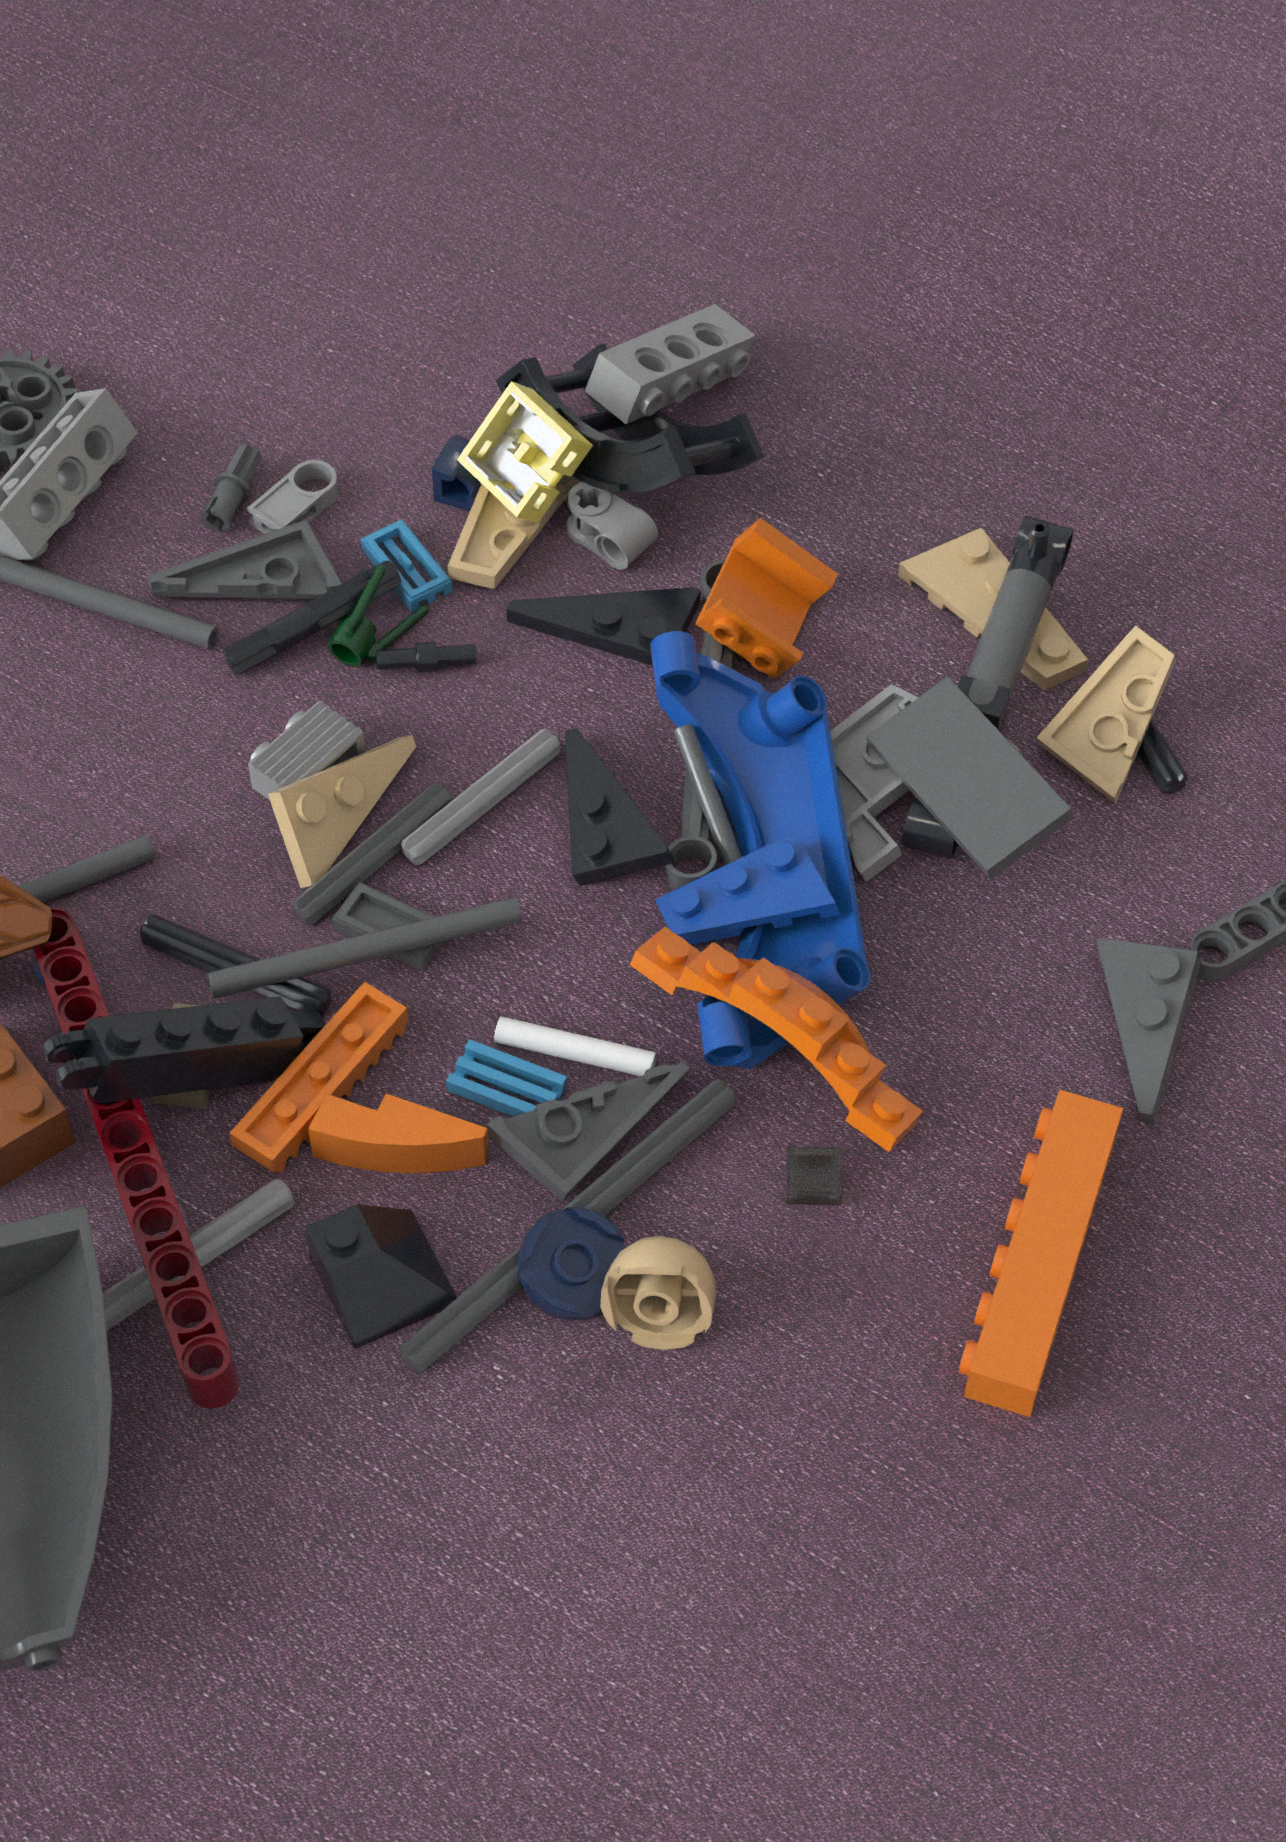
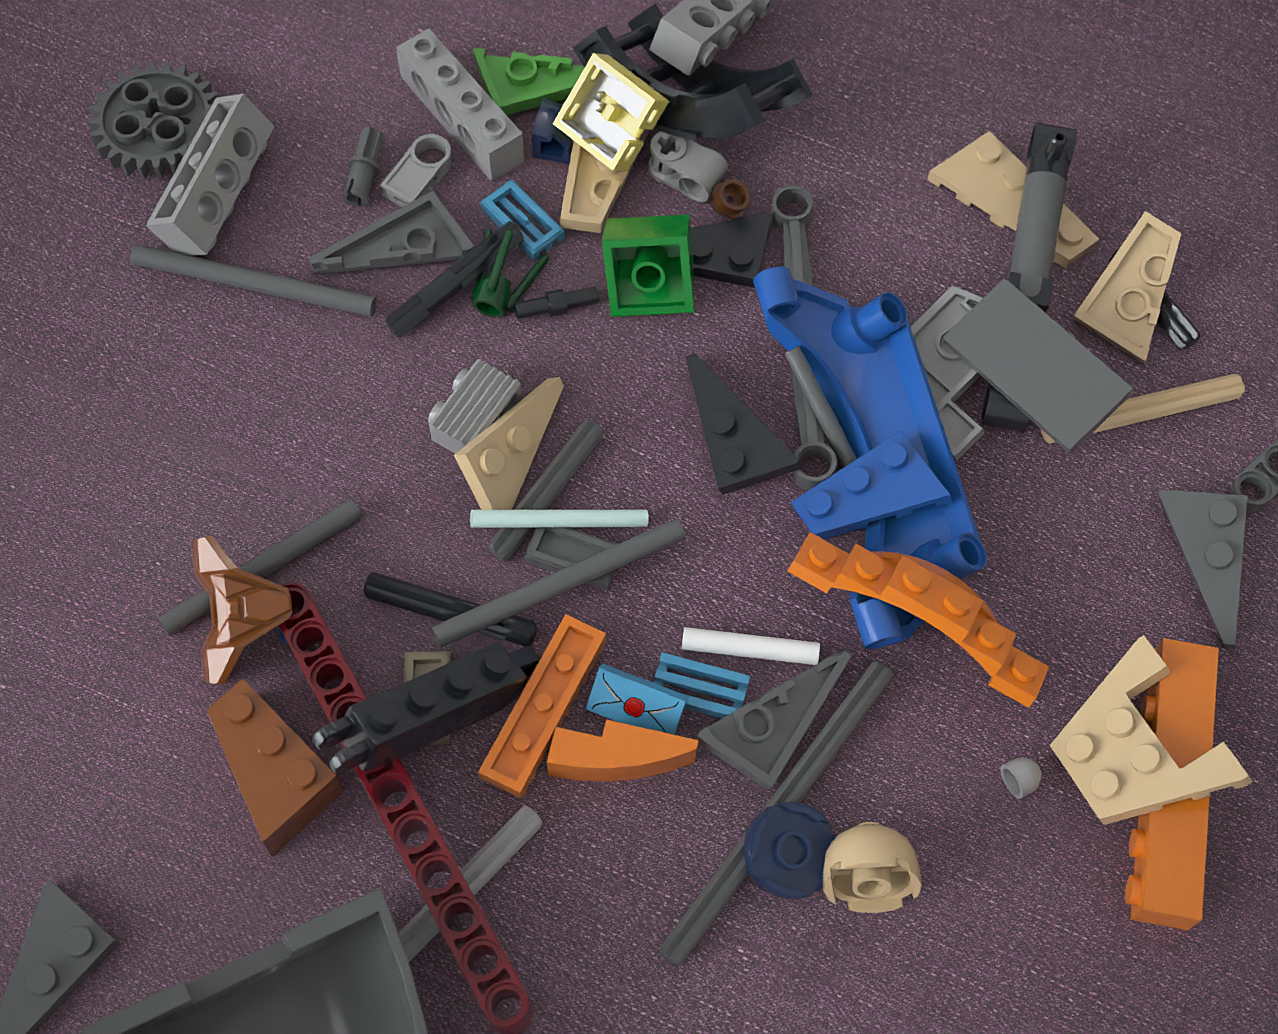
camera: 10 degrees left, 10 degrees up
black slope [305,1204,457,1349] -> none
light grey axle [401,729,560,865] -> none
orange panel [695,518,838,679] -> none
clear smoke tile [786,1147,842,1205] -> none
none -> light grey brick [396,28,524,182]
none -> light aqua bar [470,510,648,528]
none -> bright green wing [473,48,584,115]
none -> dark azure tile [586,664,689,735]
none -> green slope [602,214,694,317]
none -> reddish brown plate [712,179,750,219]
none -> light grey hinge [1000,757,1042,799]
none -> tan axle [1040,374,1245,443]
none -> tan wing [1050,635,1252,825]

